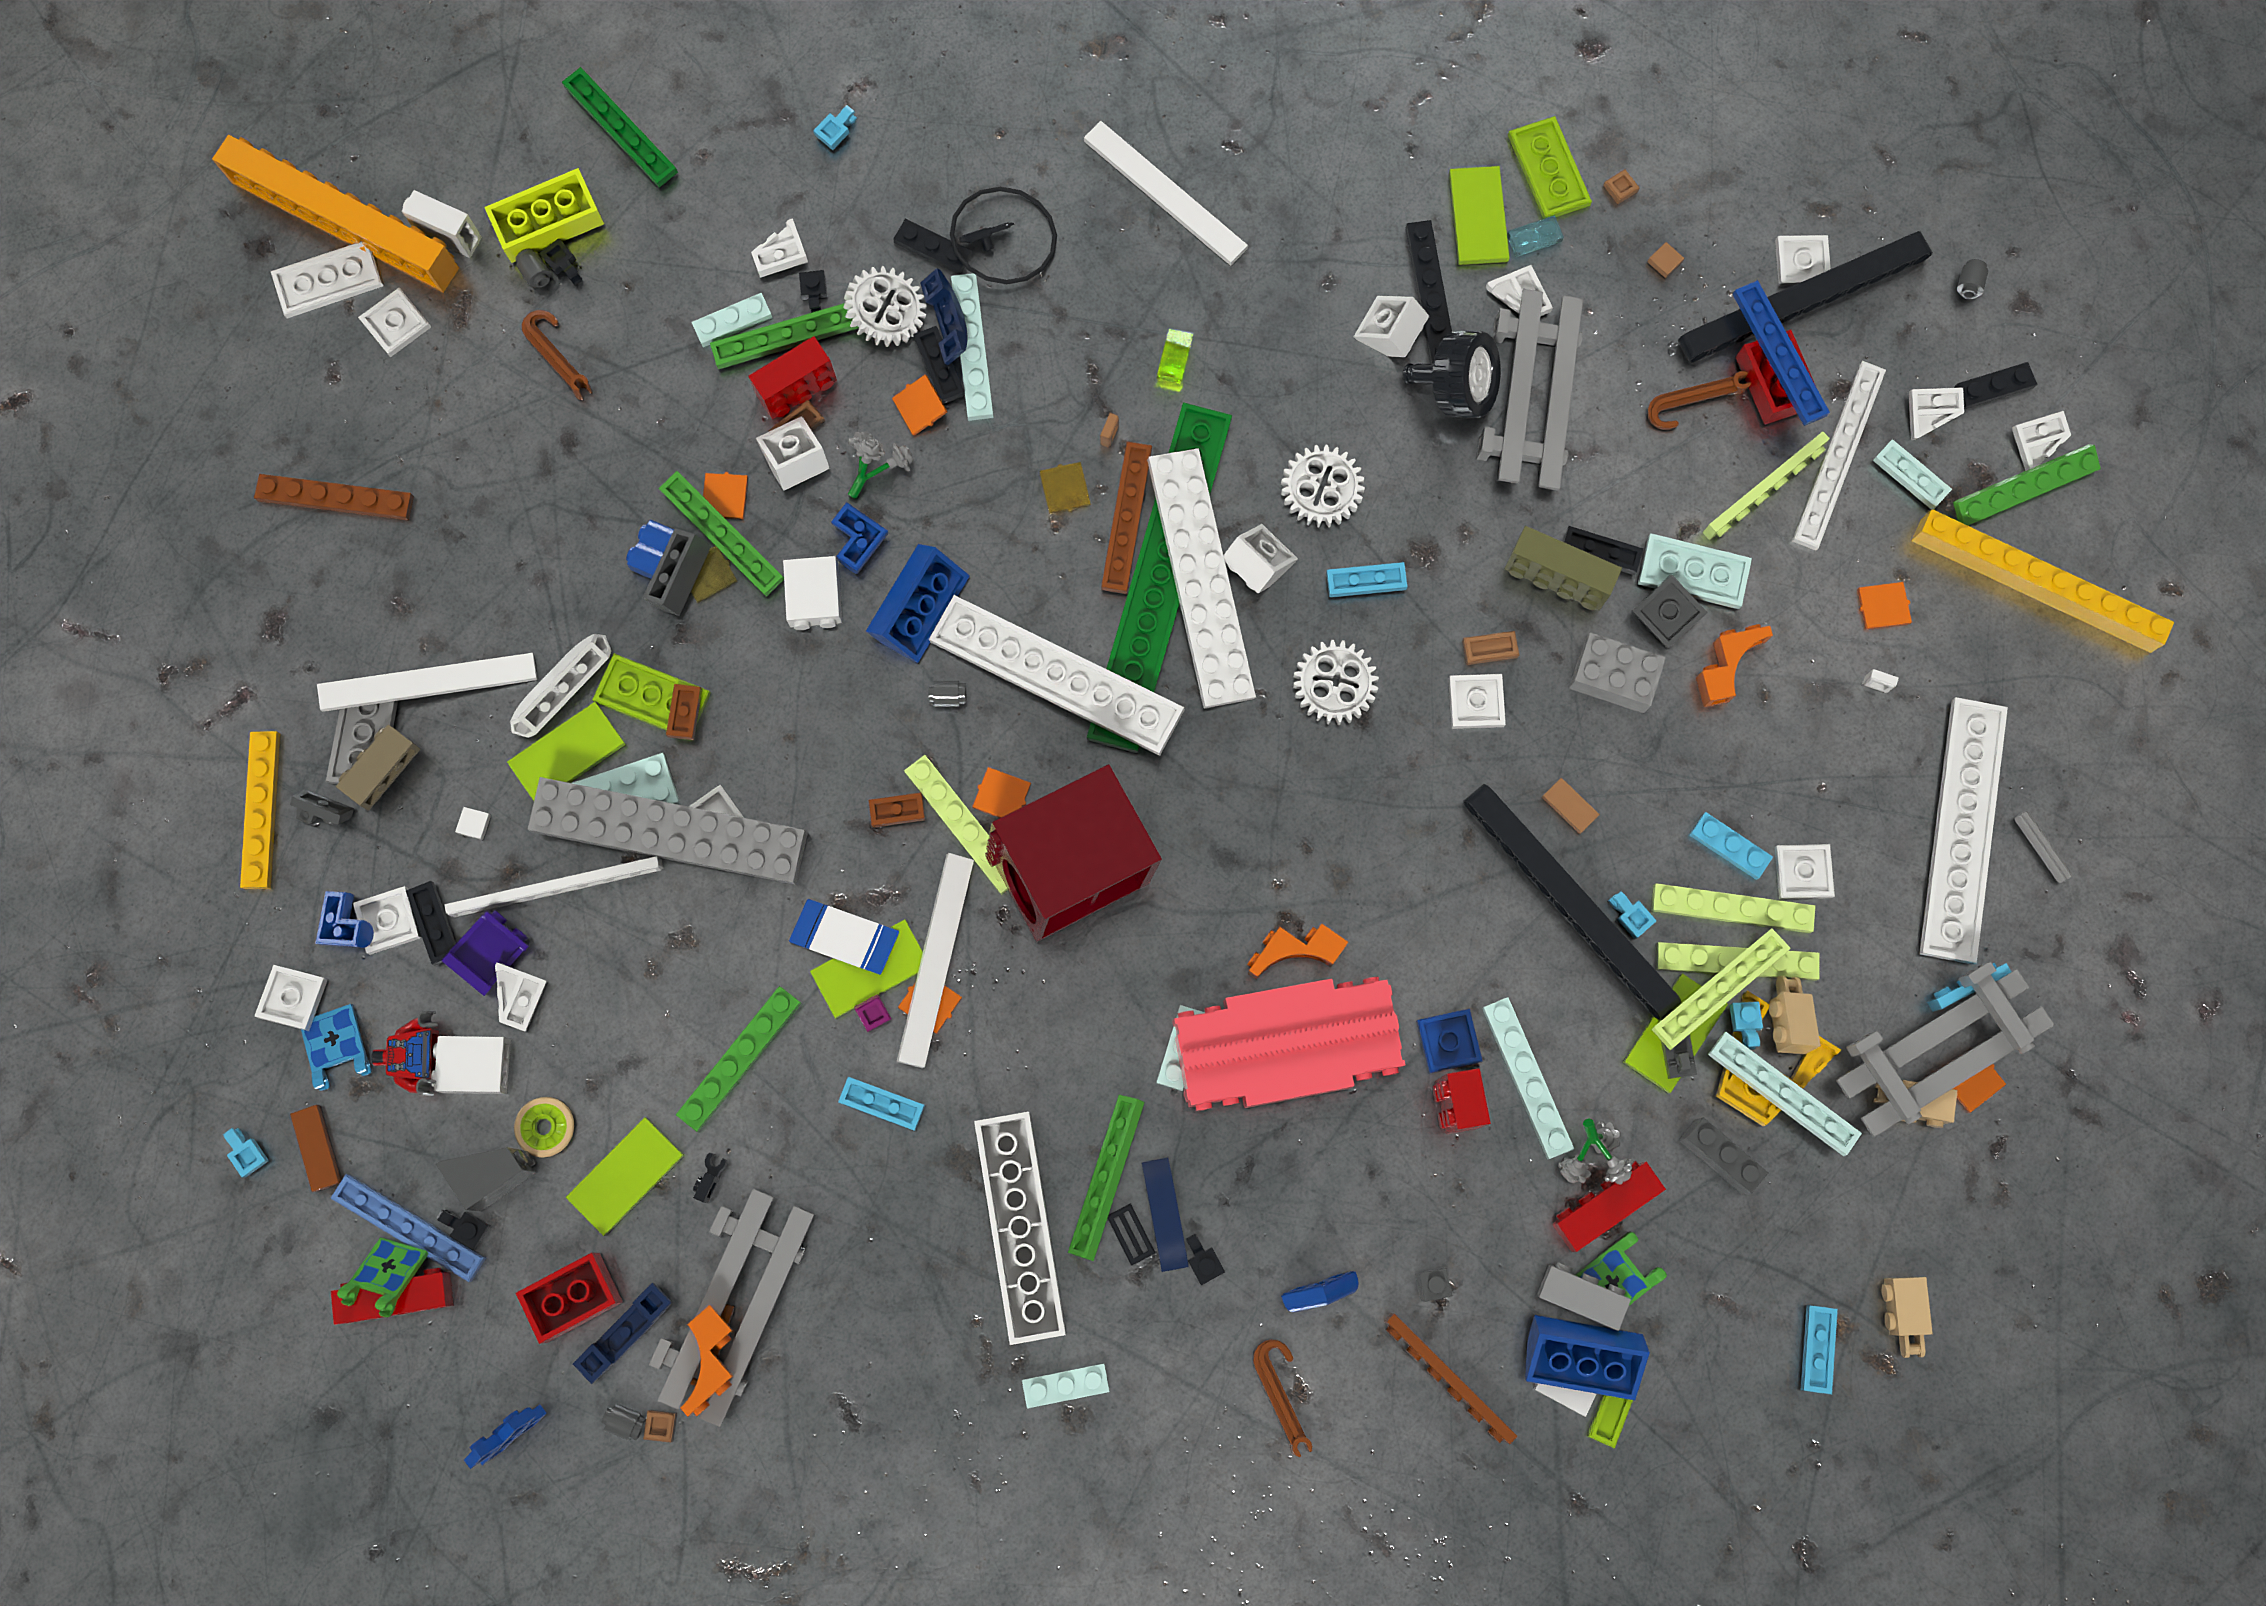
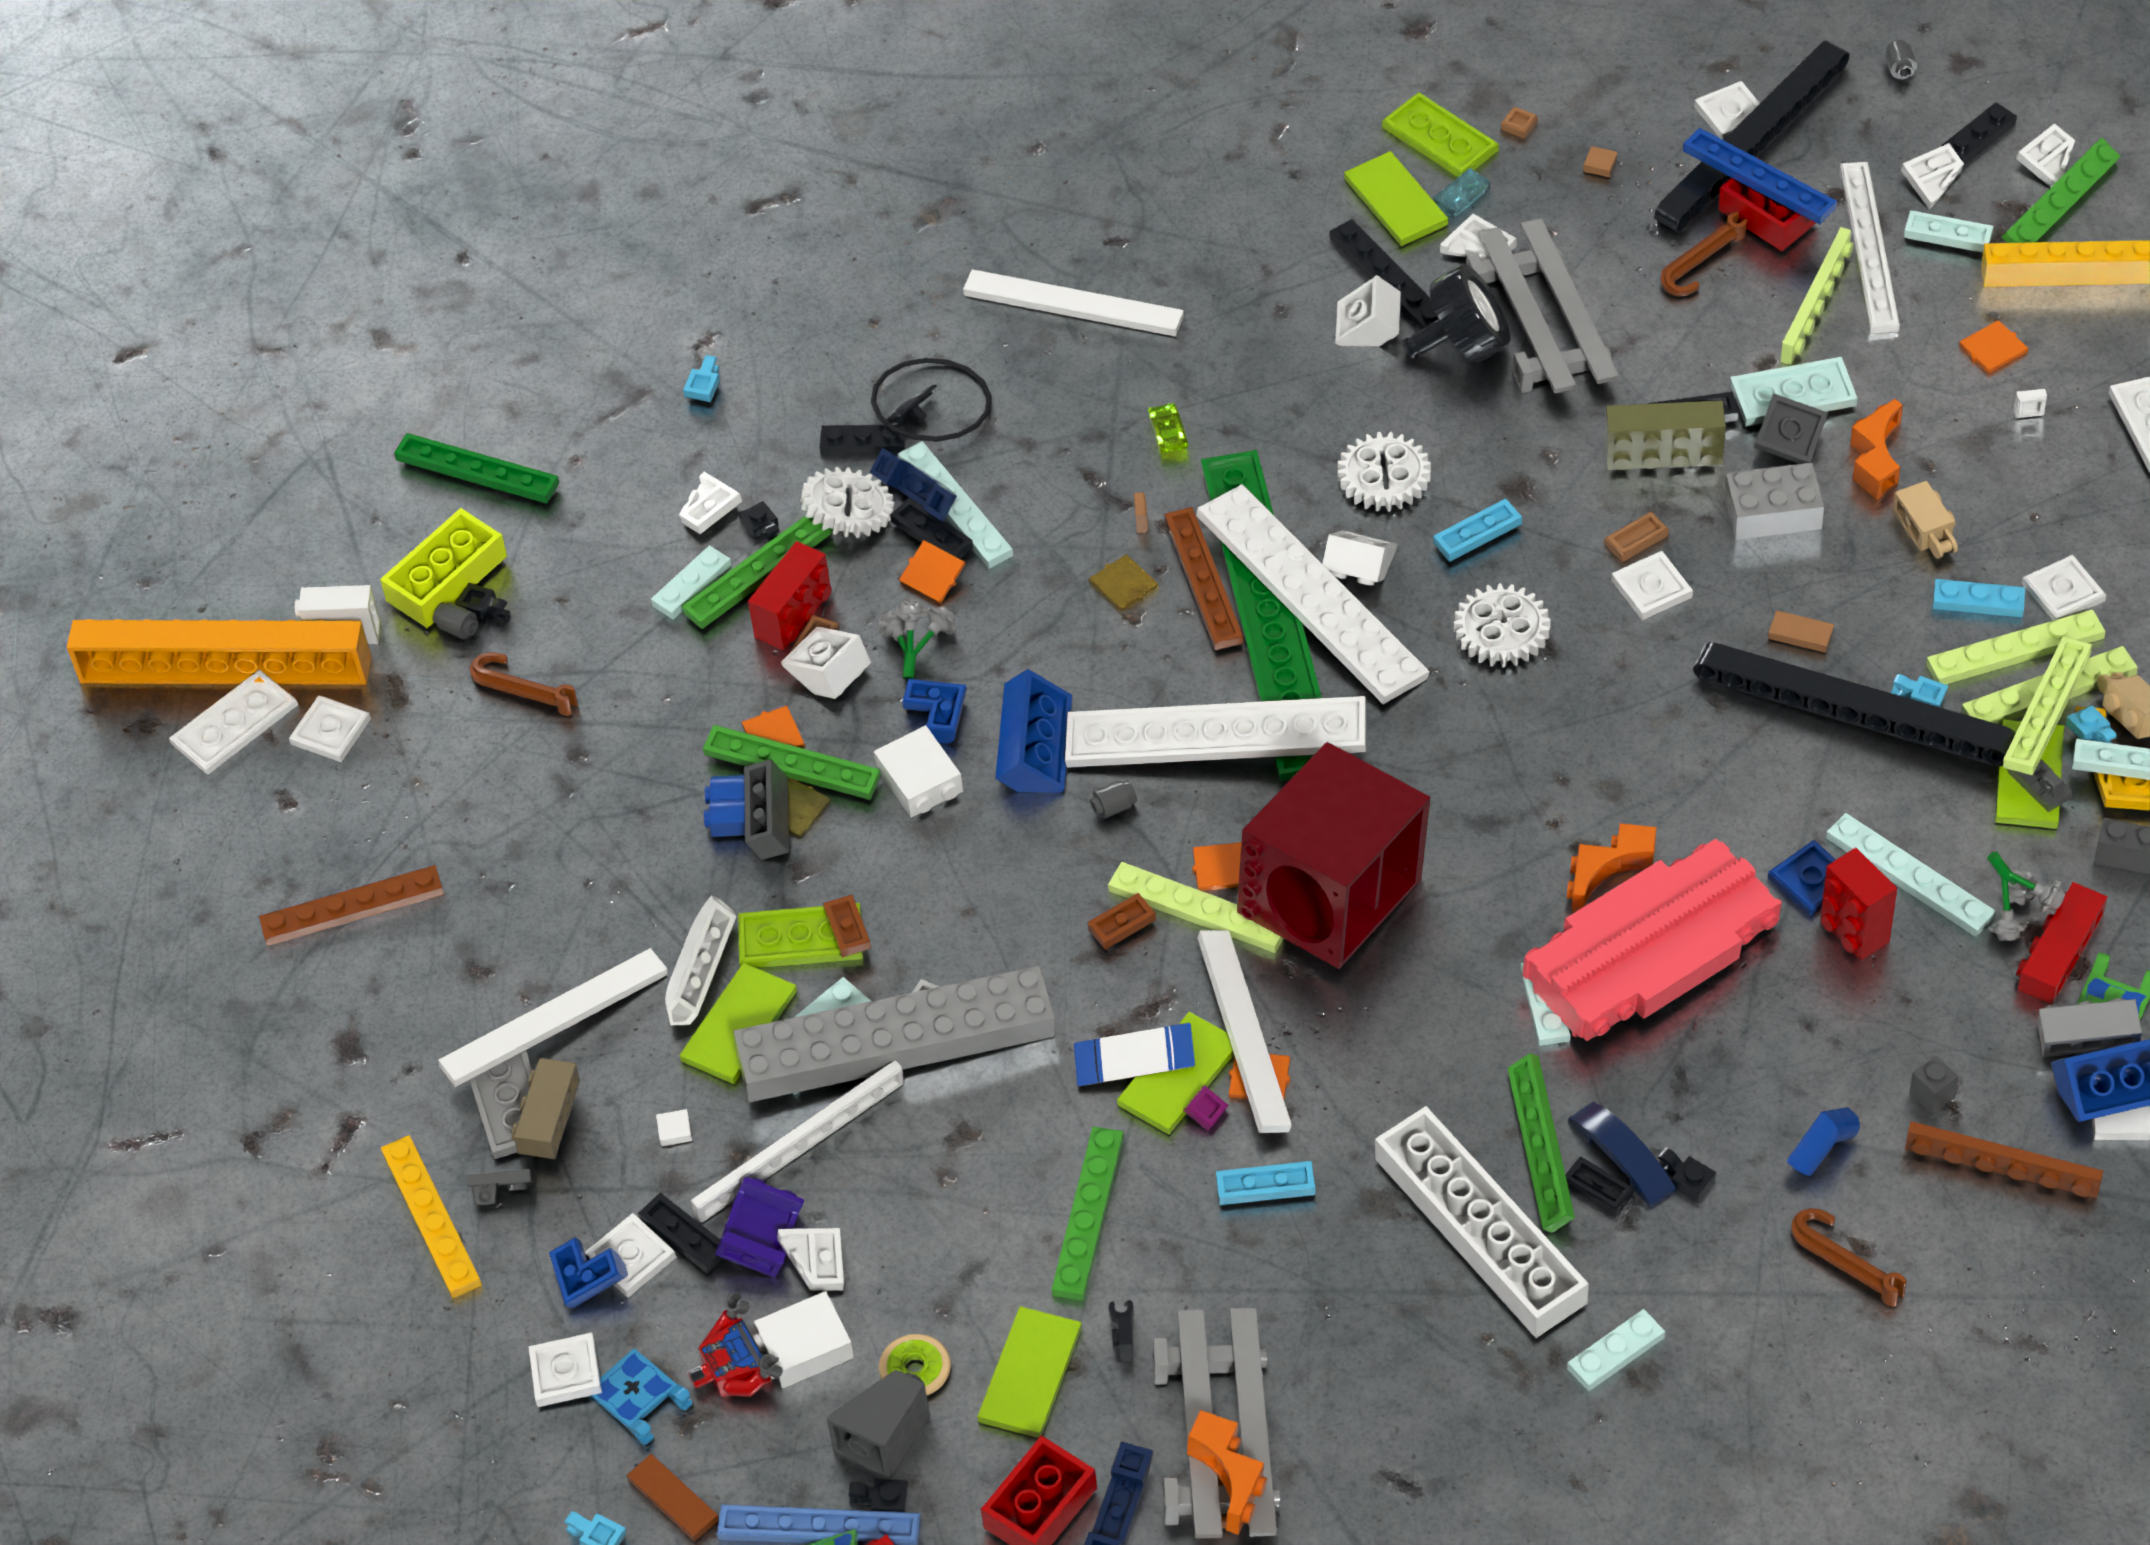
camera: 20 degrees left, 25 degrees down
none -> tan brick [1893,481,1958,559]

